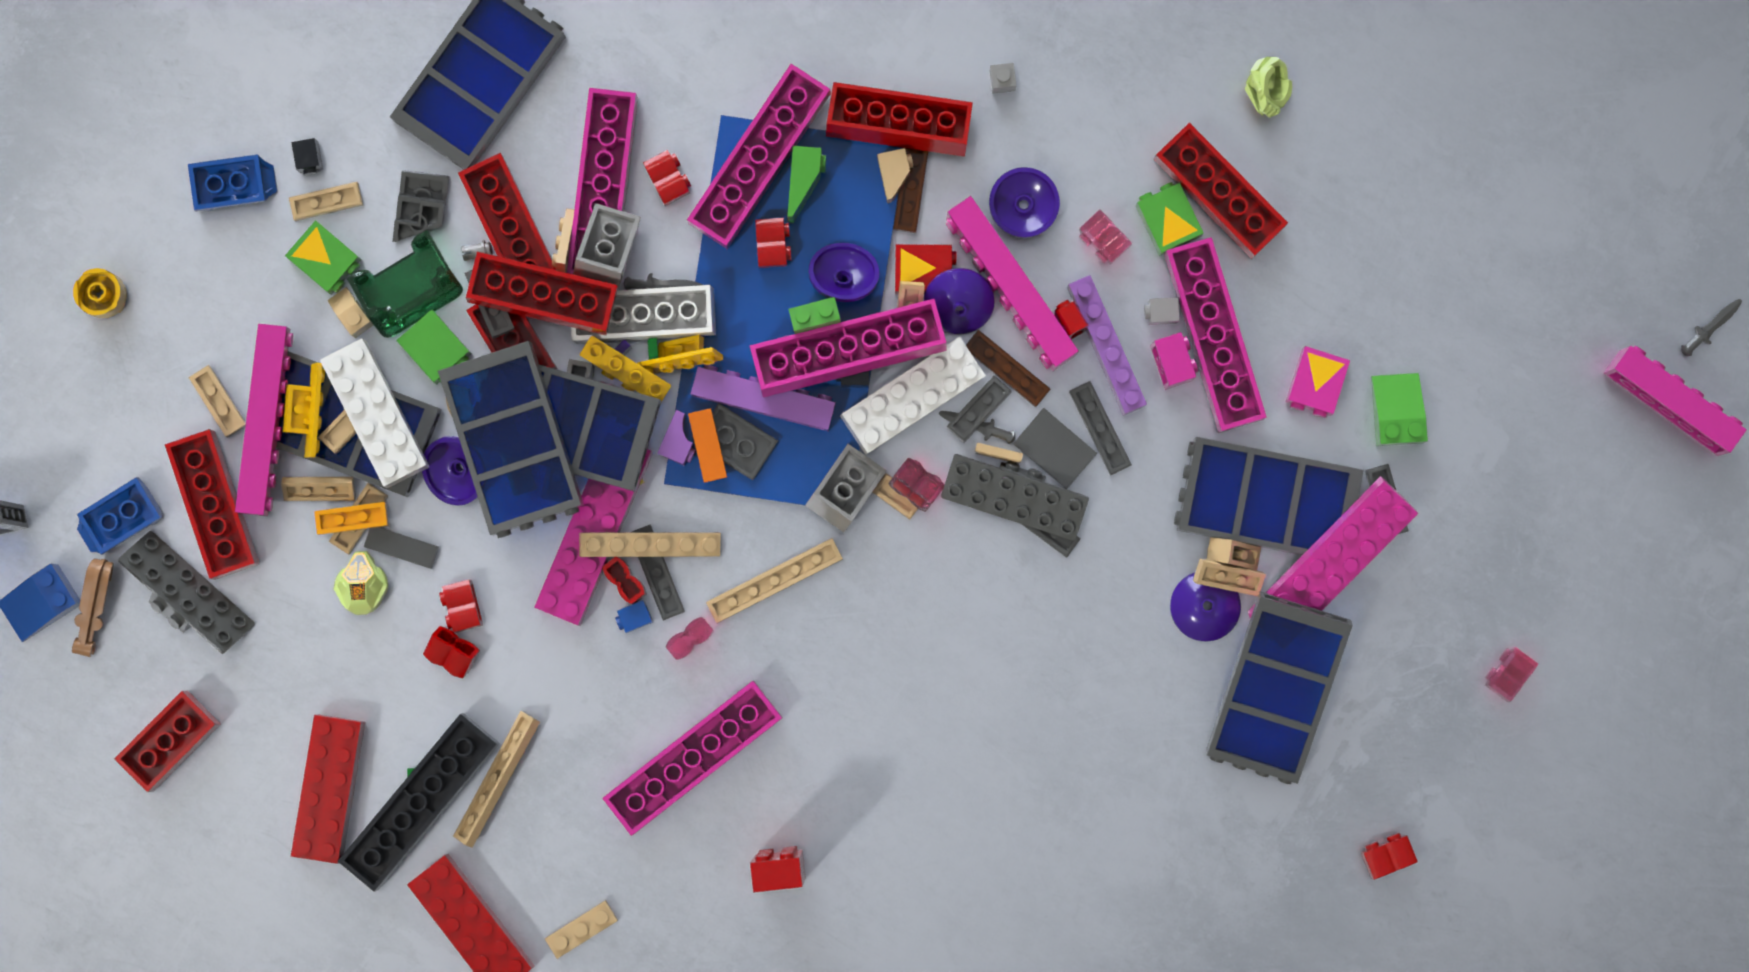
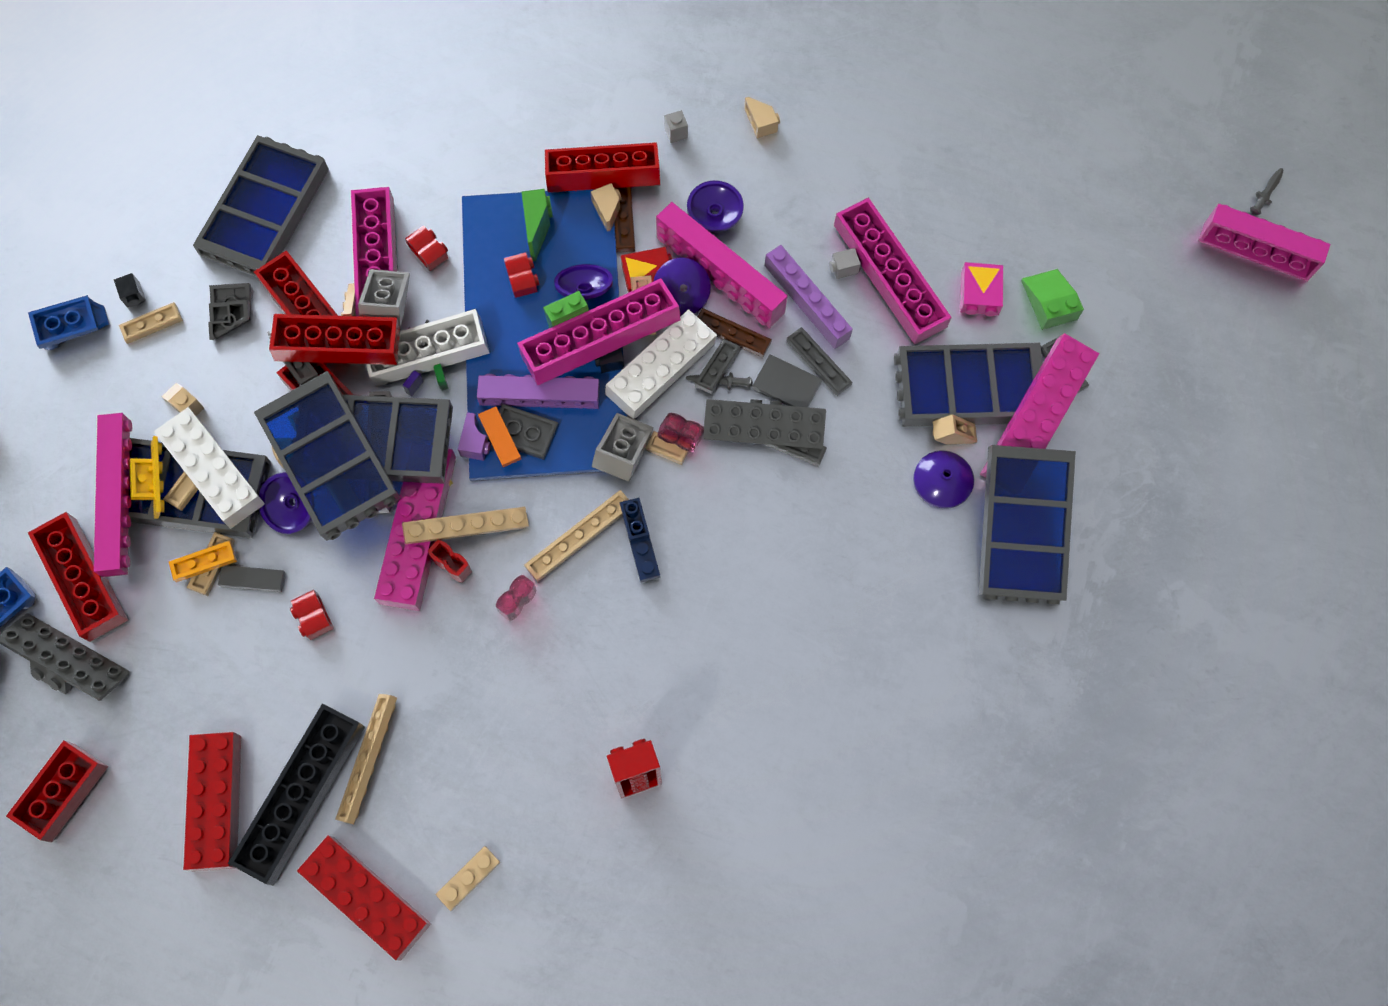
camera: 15 degrees left, 15 degrees down
tan plate [188,365,246,438] -> none
tan plate [281,477,356,501] -> none
bright green brick [285,220,362,295] -> none
yellowish green helmet [333,551,388,615] -> none
clear green windscreen [347,230,463,338] -> none
bright green brick [396,310,472,385] -> none
red brick [423,626,480,679] -> none
yellow bracket [580,336,671,402] -> none
dark pink brick [602,681,783,836] -> none
blue brick [615,600,653,633] -> none
dark grey tile [632,524,685,621] -> none
yellow bracket [637,335,723,374] -> none
dark pink brick [687,64,831,250] -> none
tan tile [975,443,1023,464] -> none
red brick [1054,300,1089,340] -> none
clear pink brick [1079,209,1132,264] -> none
bright green brick [1135,182,1204,256] -> none
dark pink brick [1150,332,1198,390] -> none
red brick [1153,122,1288,259] -> none
tan plate [1193,559,1266,596] -> none
yellowish green helmet [1245,57,1292,118] -> none
red brick [1361,833,1418,880] -> none
clear pink brick [1485,647,1538,702] -> none
none -> dark blue slope [619,497,661,583]
none -> tan slope [744,97,780,138]

